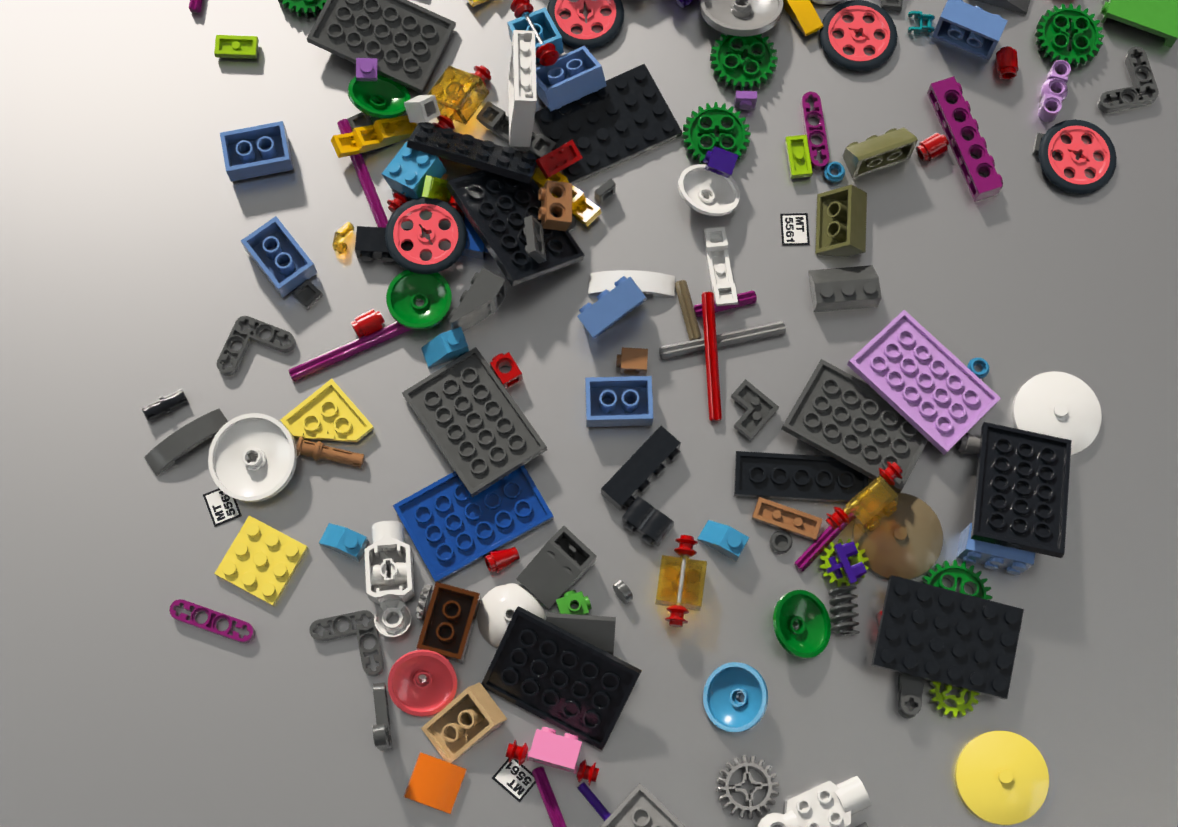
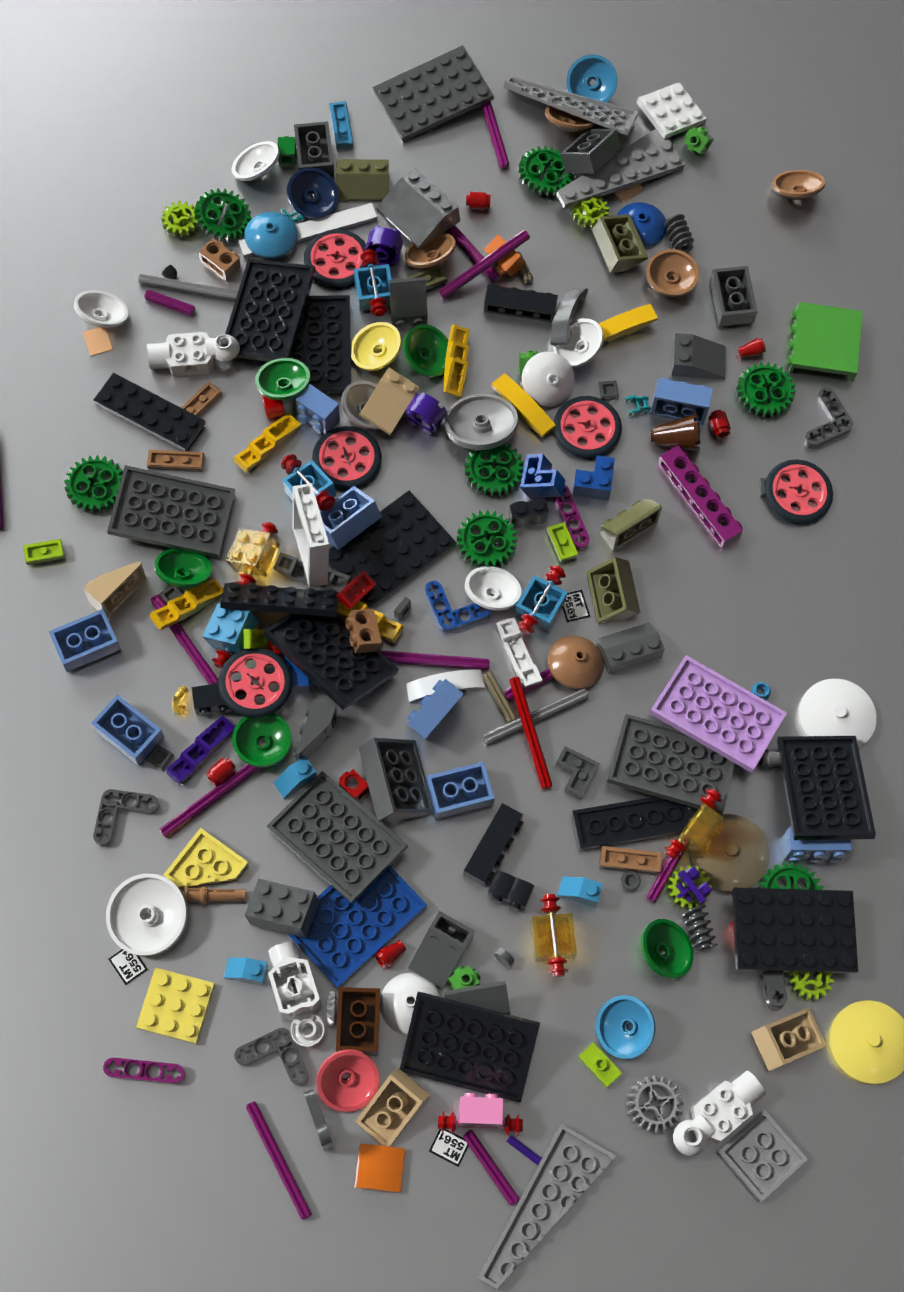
camera: 15 degrees left, 5 degrees down
black pin [141,389,188,421] -> none
dark grey slope [144,409,228,476] -> none
medium lavender plate [356,58,377,81] -> none
white brick [404,95,441,123] -> none
dark grey plate [523,215,546,264] -> none
medium nougat brick [616,347,648,376] -> none
dark purple brick [703,146,739,178] -> none
medium lavender plate [734,91,757,110] -> none
dark azure plate [824,162,845,183] -> none
red brick [916,133,949,162] -> none
lavender piece [1038,60,1071,122] -> none
none -> tan slope [84,561,147,618]
none -> dark purple slope [165,715,236,785]
none -> dark grey brick [244,879,320,938]
none -> magenta axle [246,1101,312,1220]
none -> dark grey slope [358,738,434,821]
none -> magenta axle [379,650,490,670]
none -> blue beam [425,580,491,633]
none -> black brick [508,498,549,528]
none -> dark azure brick [515,565,567,634]
none -> blue brick [520,454,566,498]
none -> medium nougat dish [547,635,604,689]
none -> blue brick [572,455,615,501]
none -> lime plate [578,1042,622,1088]
none -> reddish brown cone [651,414,700,451]
none -> tan slope [751,1008,827,1071]

